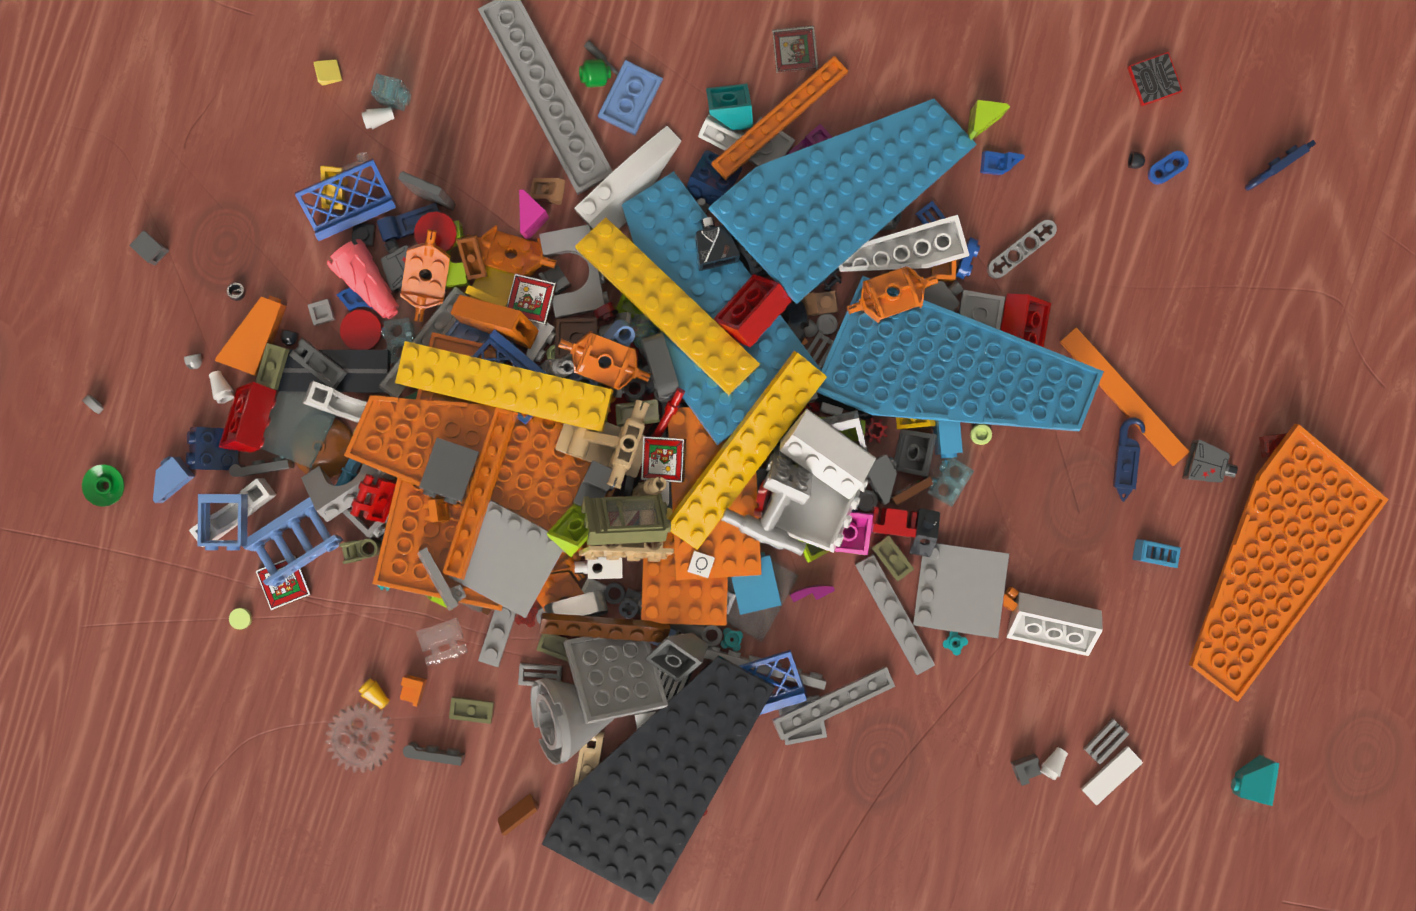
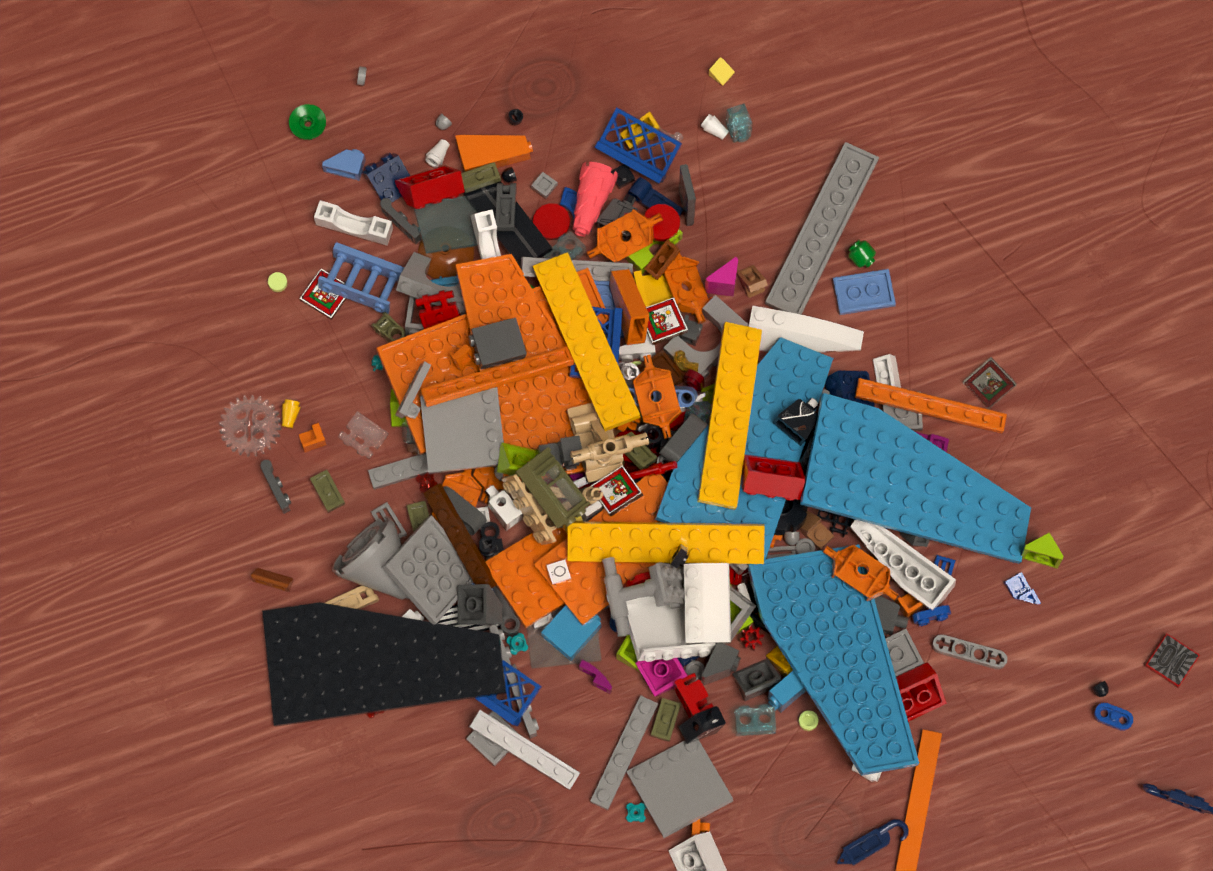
camera: 55 degrees right, 15 degrees down
dark grey panel [129,231,170,266] -> none
medium blue window [197,494,248,550] -> none
dark grey piece [584,40,619,76] -> none
teal slope [706,84,753,130] -> none
reddish brown tile [890,477,933,505] -> none
none -> black plate [670,544,689,568]
none -> clear yellow arm [674,350,699,372]

